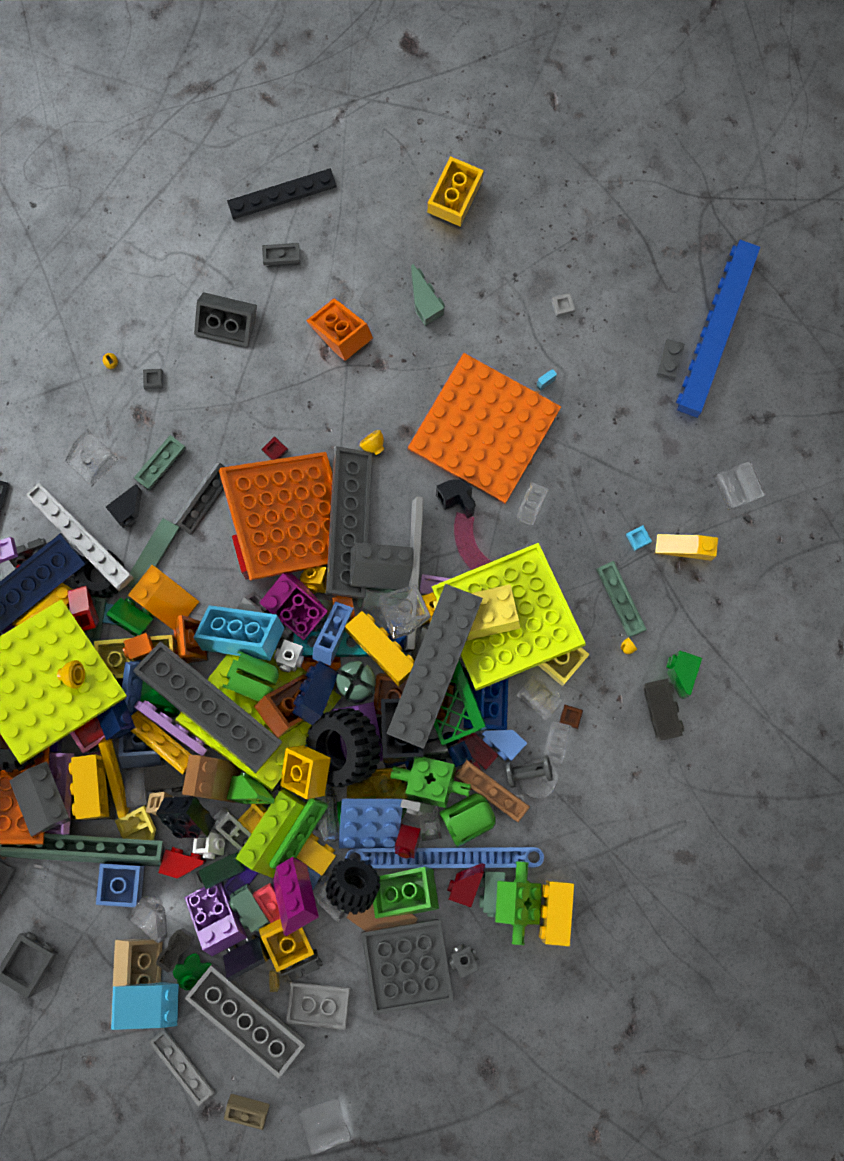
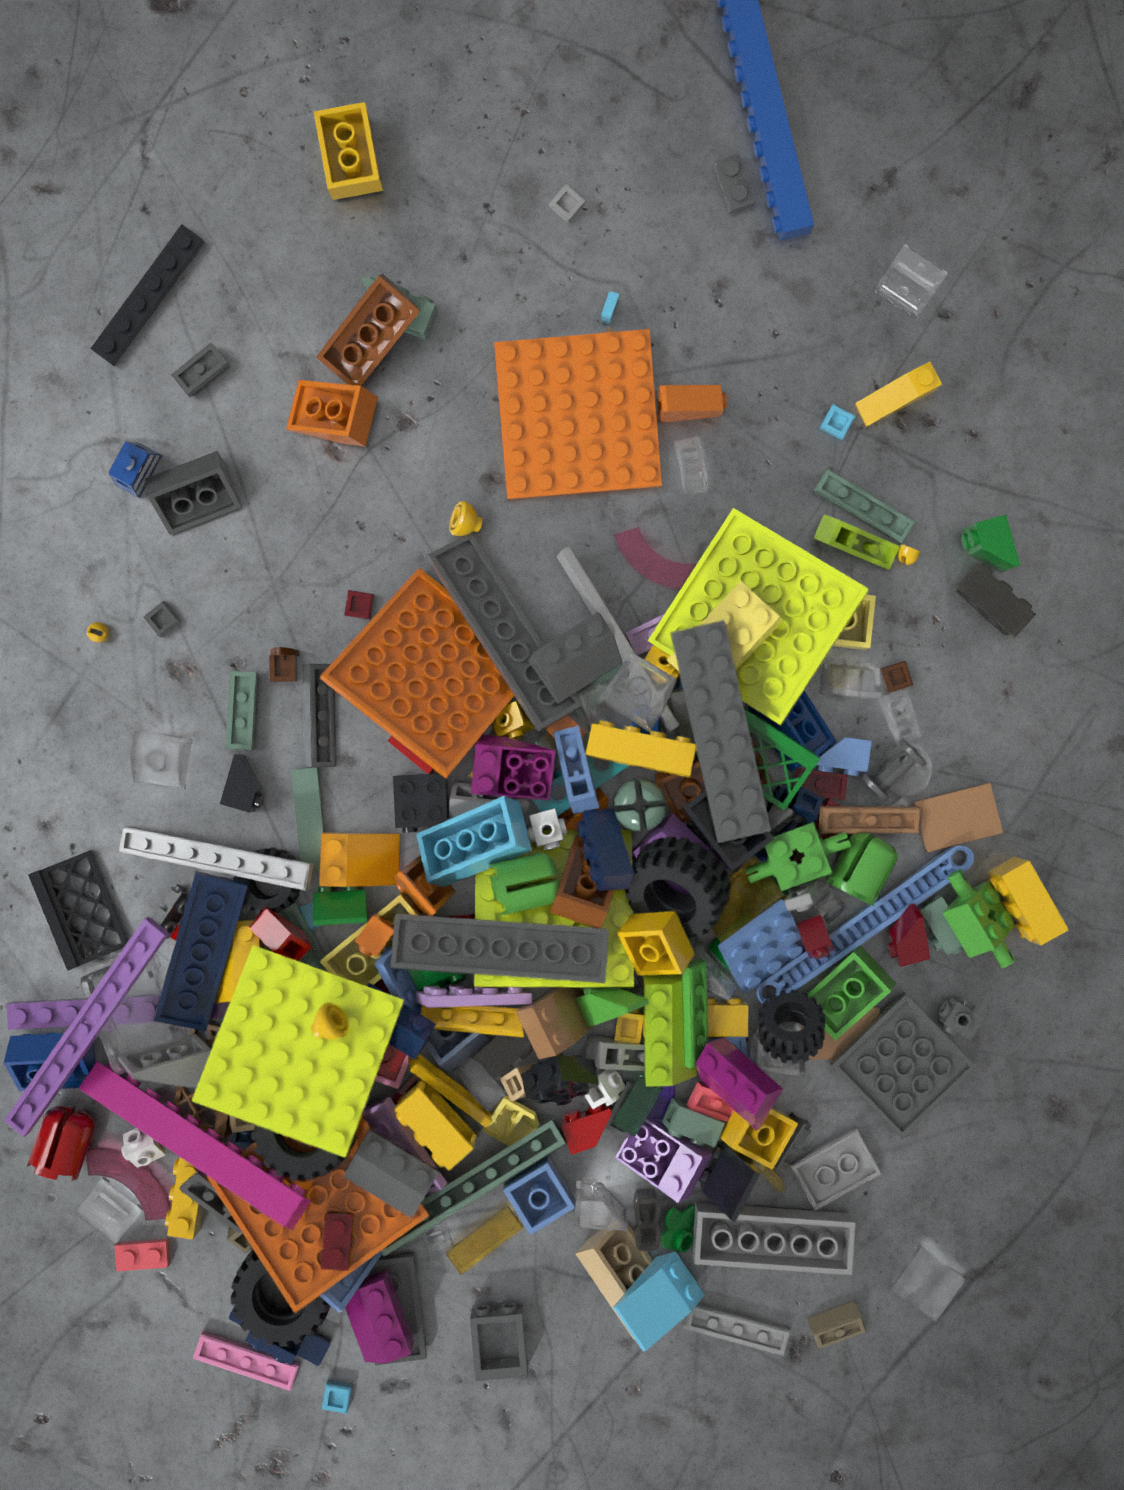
camera: 30 degrees left, 10 degrees up
black brick [436,479,476,518] -> none
none -> blue torso [108,441,163,498]
none -> reddish brown tile [268,647,299,682]
none -> dark orange slope [316,273,421,386]
none -> black brick [393,773,449,833]
none -> clear yellow tile [446,1205,523,1275]
none -> orange slope [657,385,727,423]
none -> lime slope [814,514,900,570]
none -> medium nougat tile [913,783,1003,852]

